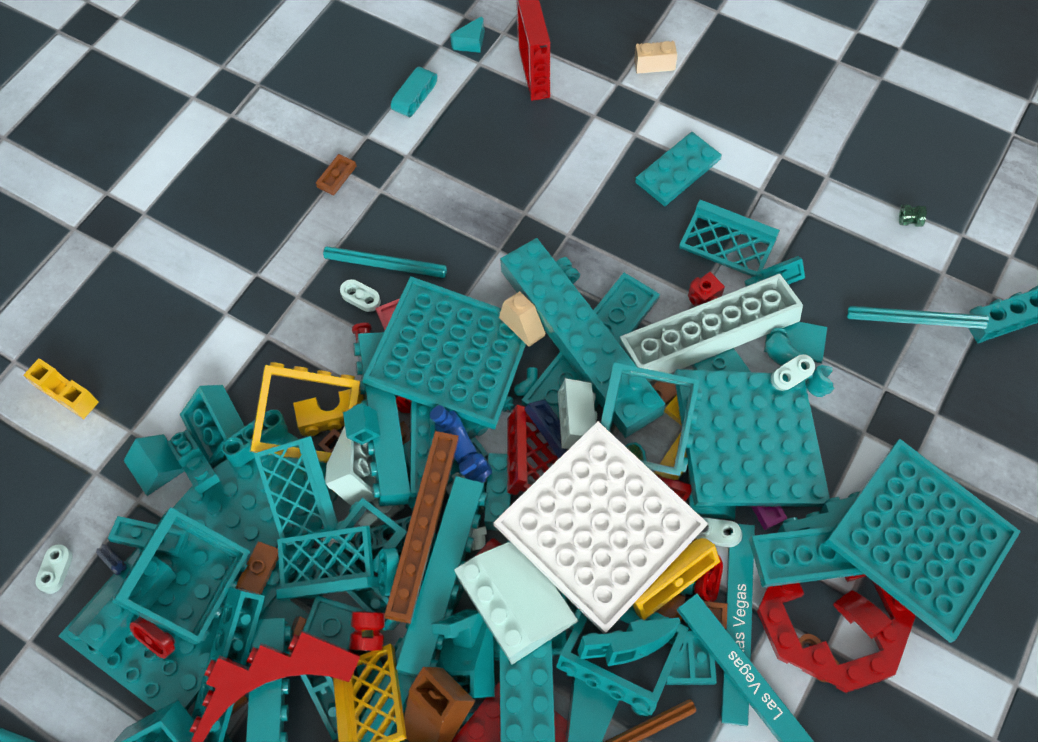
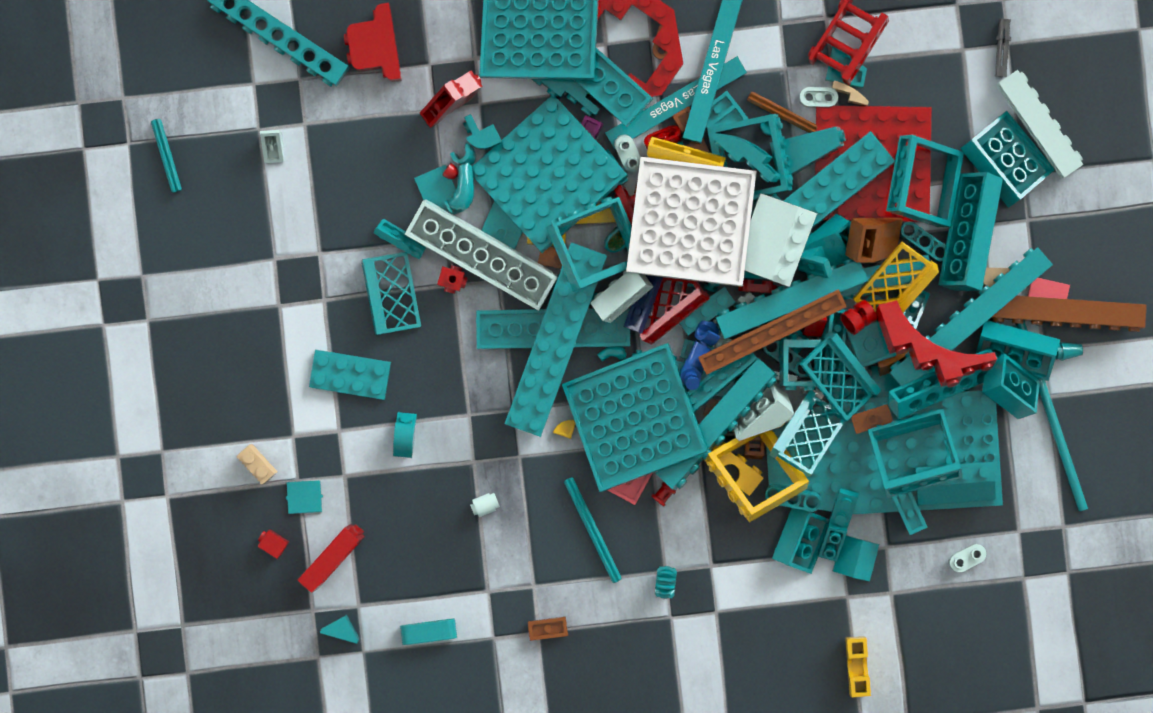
camera: 125 degrees left, 25 degrees up
dark blue axle [96,544,127,575] -> none
red plate [130,616,175,659] -> none
light aqua plate [340,279,381,312] -> none
teal brick [343,403,381,445] -> none
teal beam [378,548,399,597] -> none
tan slope [499,291,546,347] -> none
teal wheel [556,257,580,284] -> none
light aqua plate [771,355,815,391] -> none
red slope [833,590,893,639] -> none
teal axle [847,306,989,329] -> none
clear green wheel [899,204,927,227] -> none
none -> teal axle [151,119,182,193]
none -> red brick [258,529,289,559]
none -> light aqua slope [260,130,284,163]
none -> teal piece [286,480,323,514]
none -> red brick [344,3,402,82]
none -> teal brick [393,412,417,458]
none -> red brick [419,71,483,128]
none -> red hinge [442,163,458,179]
none -> teal brick [463,114,502,150]
none -> light aqua brick [470,493,500,518]
none -> yellow tile [553,420,576,439]
none -> teal gear [655,566,677,599]

